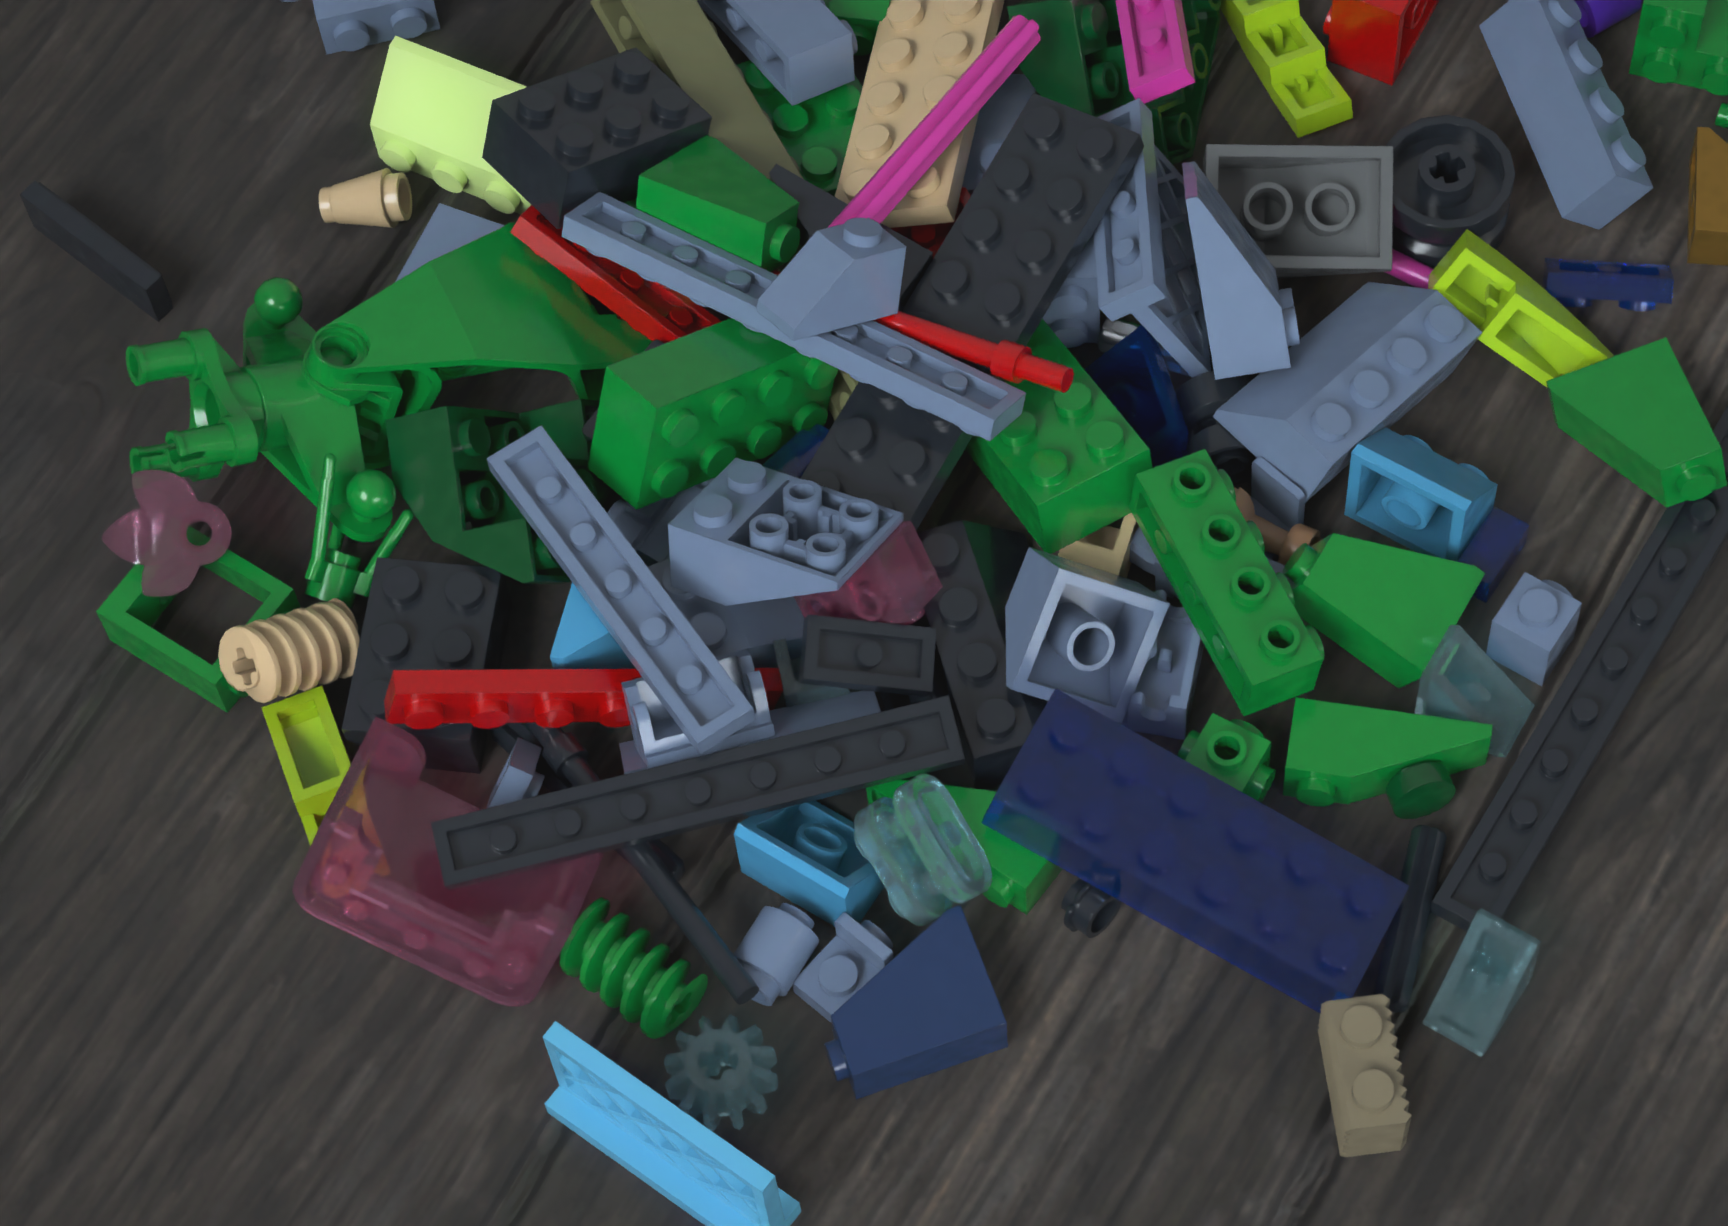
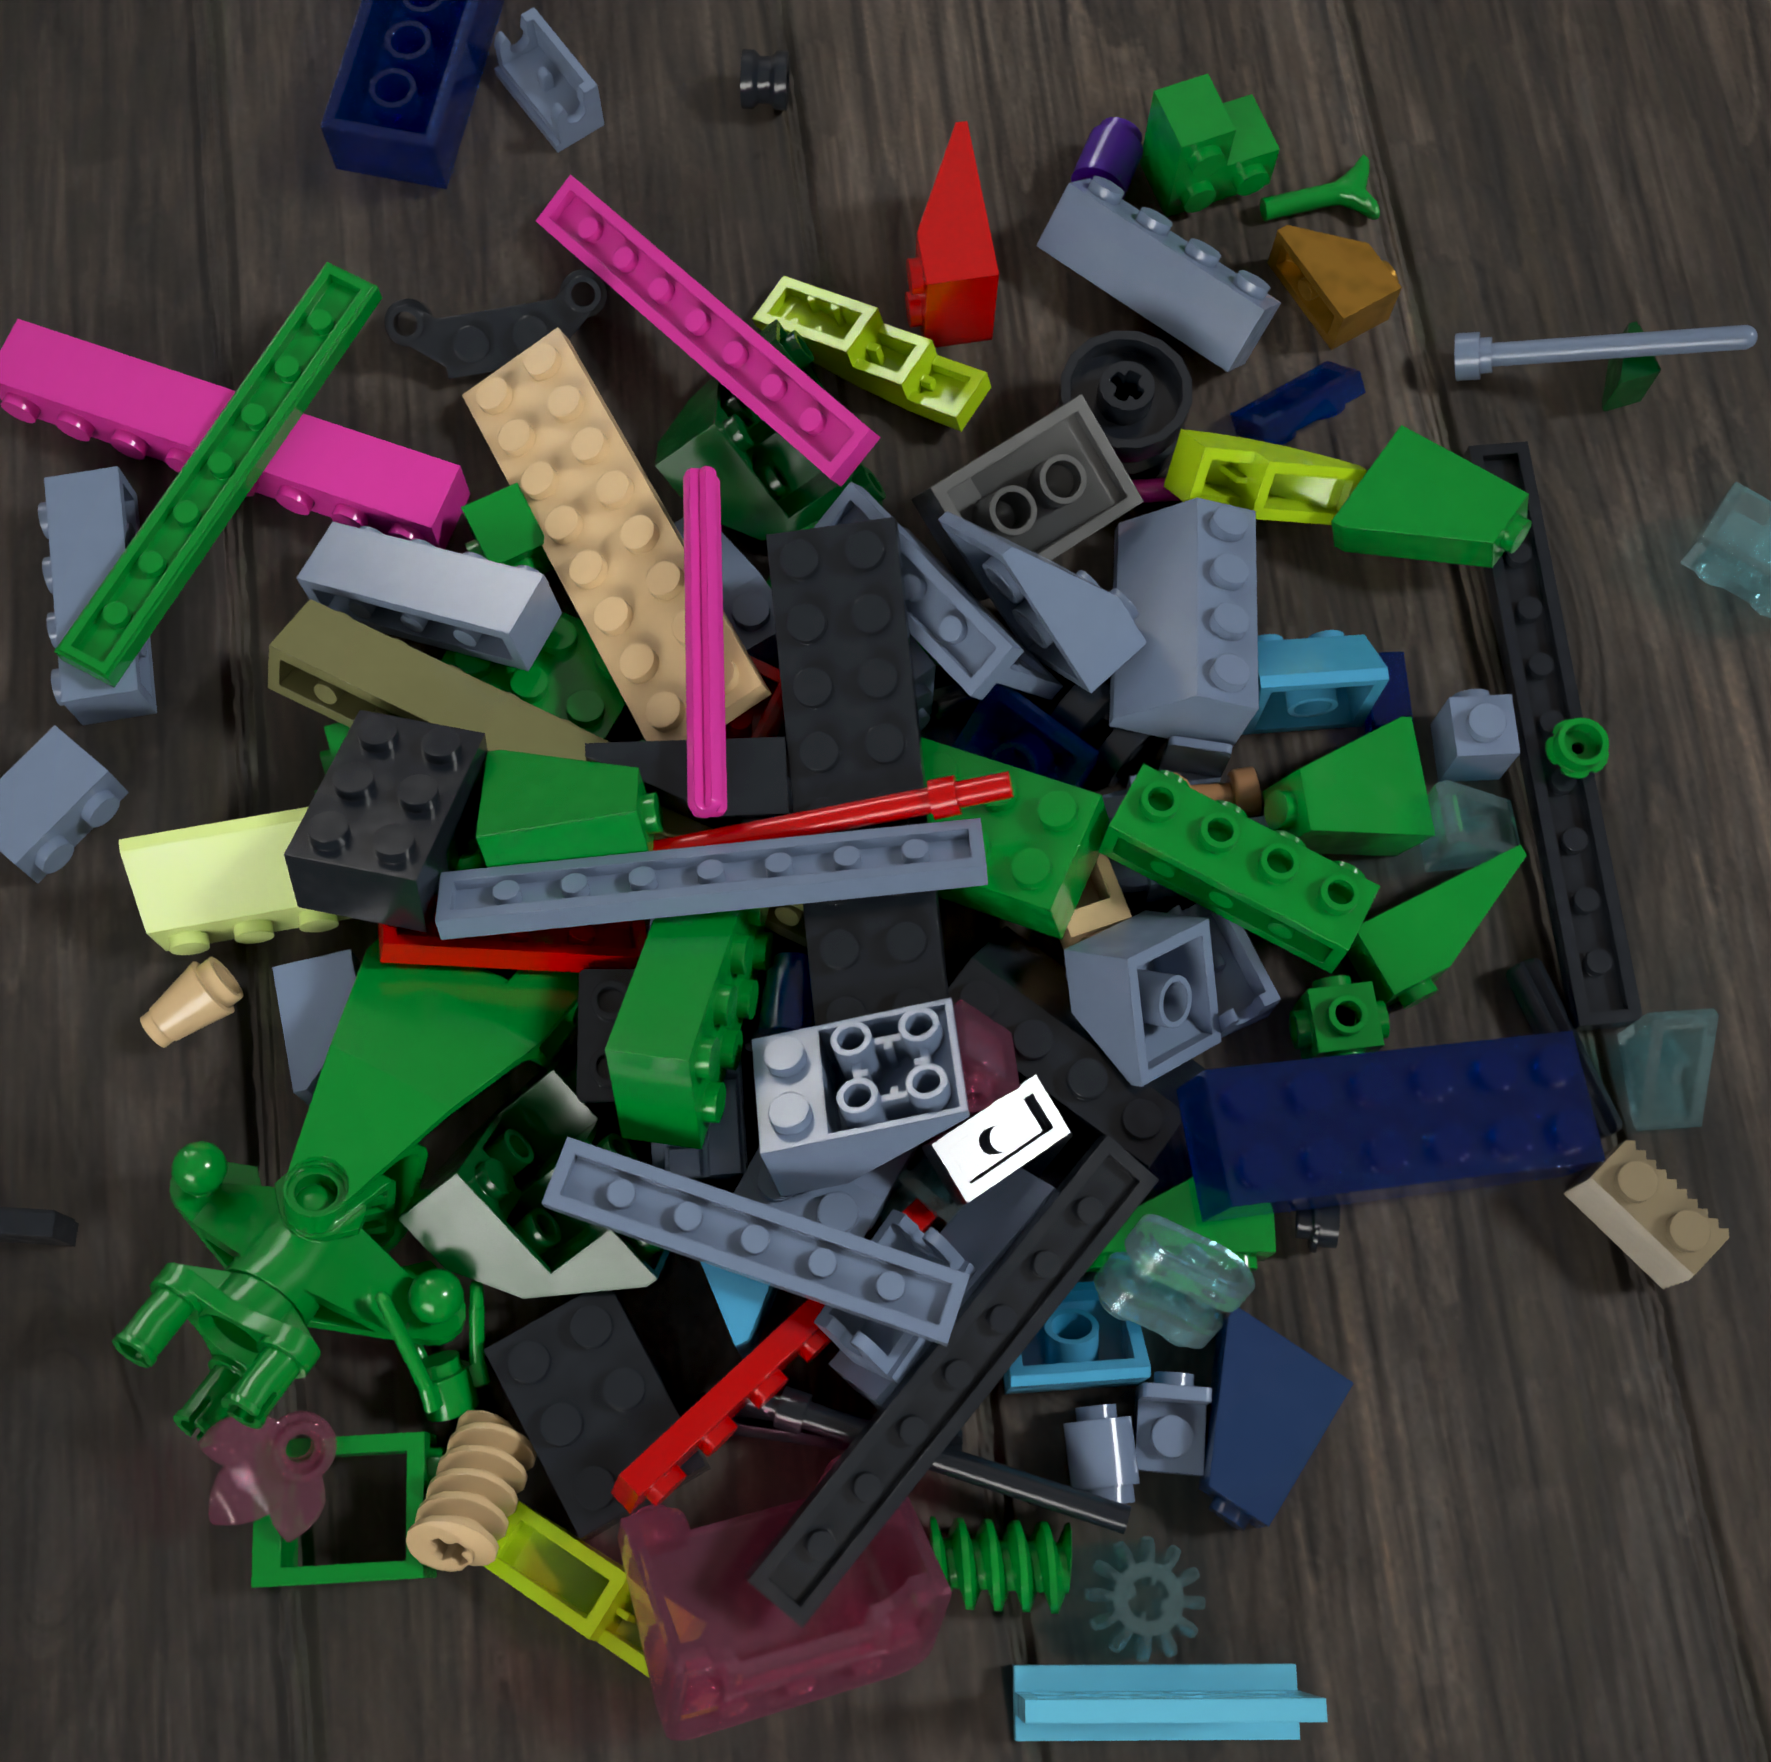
camera: 45 degrees left, 10 degrees up
sand blue plate [487,737,545,808] -> none
sand blue slope [756,218,906,341] -> none
dark green tile [1385,762,1456,819] -> none
none -> green plate [1545,718,1609,779]

